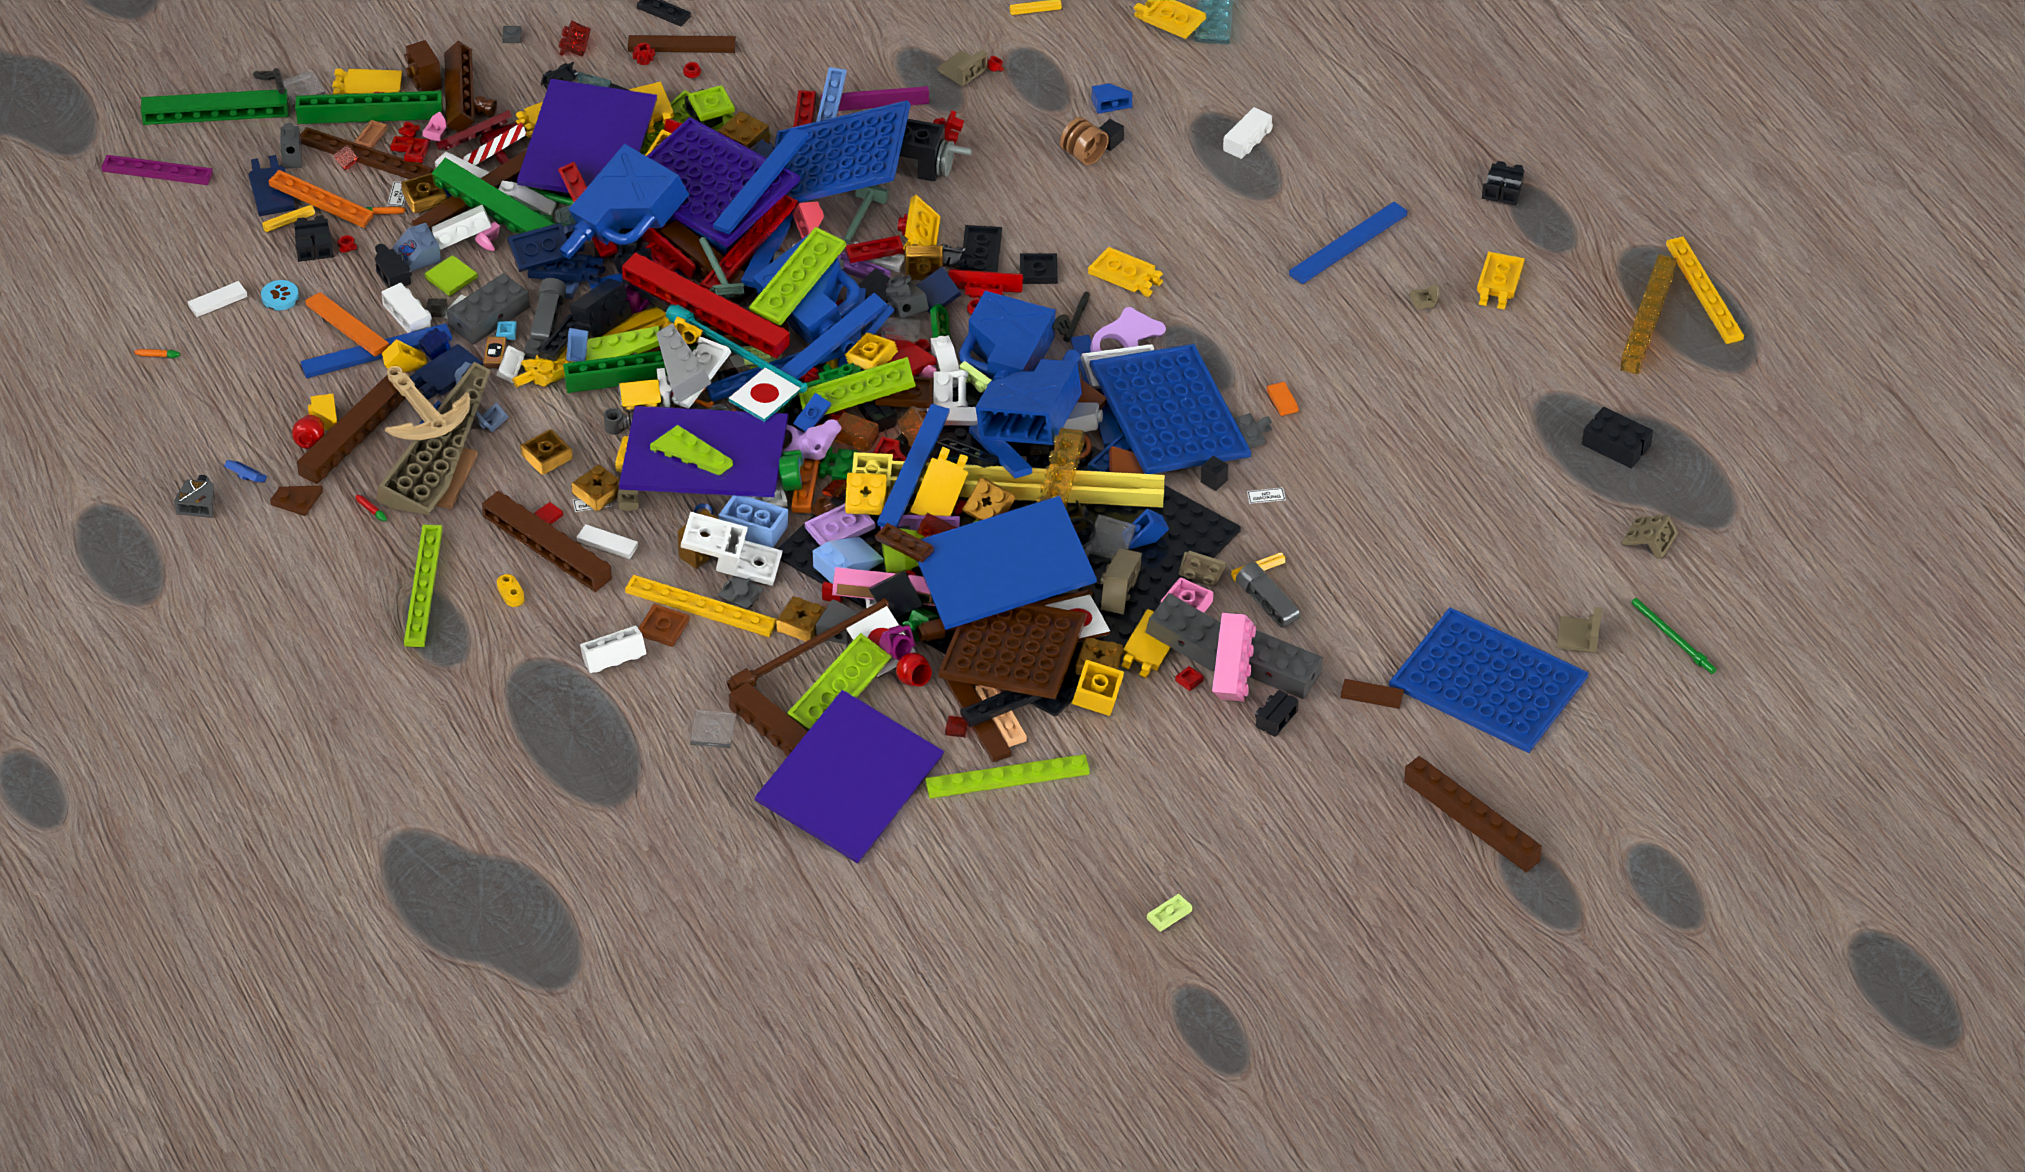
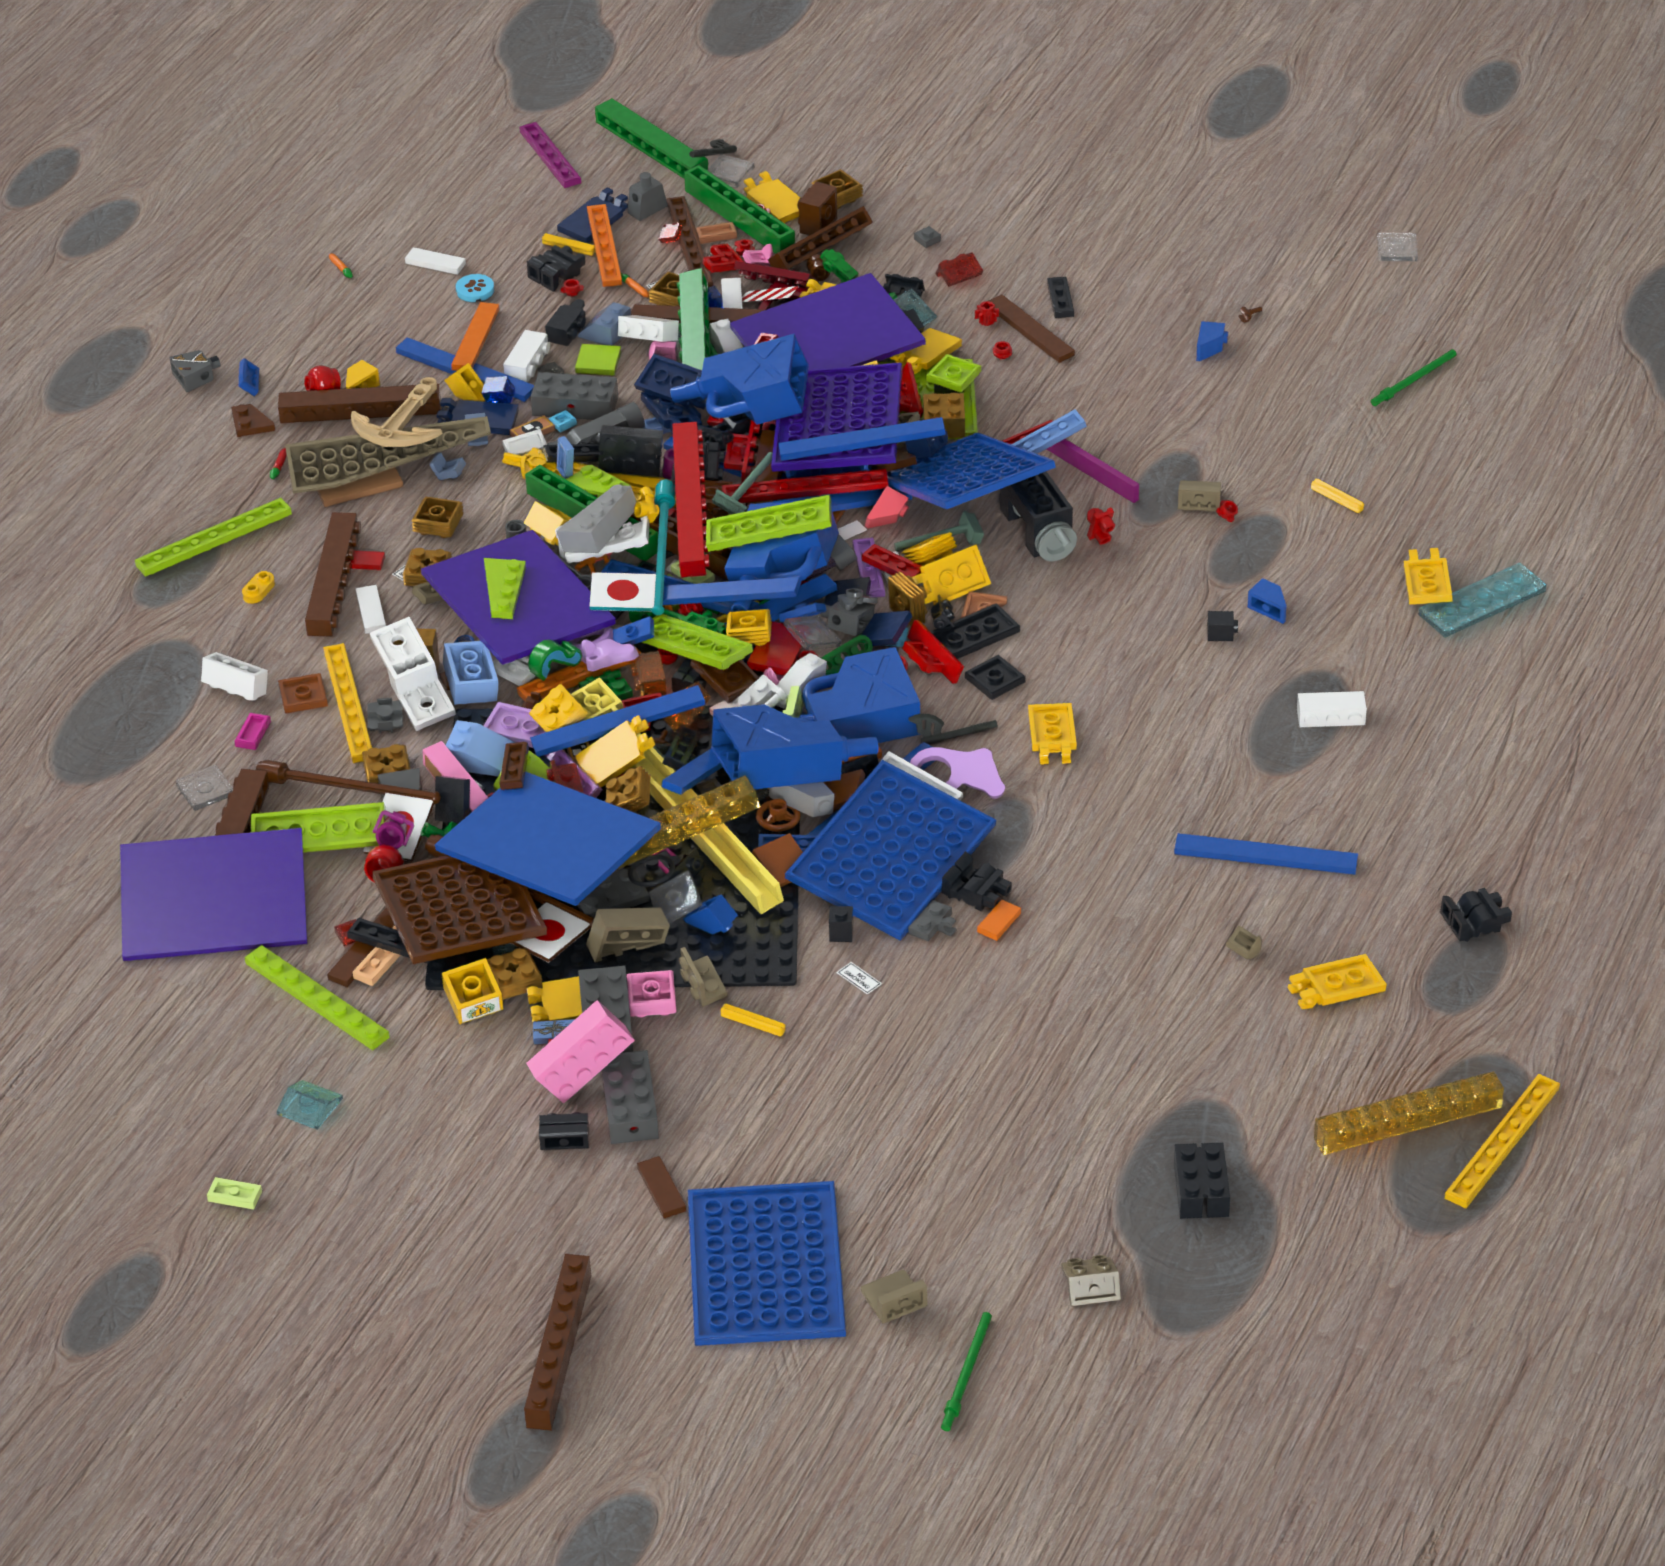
camera: 55 degrees right, 5 degrees down
medium nougat wheel [1060,117,1109,165] -> none
dark grey beam [1236,562,1300,628] -> none
none -> dark pink tile [234,713,271,750]
none -> clear light blue slope [277,1080,343,1130]
none -> medium blue tile [533,1019,575,1044]
none -> pearl gold brick [812,169,863,209]
none -> green piece [820,249,898,301]
none -> yellow brick [902,532,957,566]
none -> black hips [941,851,1012,911]
none -> nougat tile [961,592,1007,618]

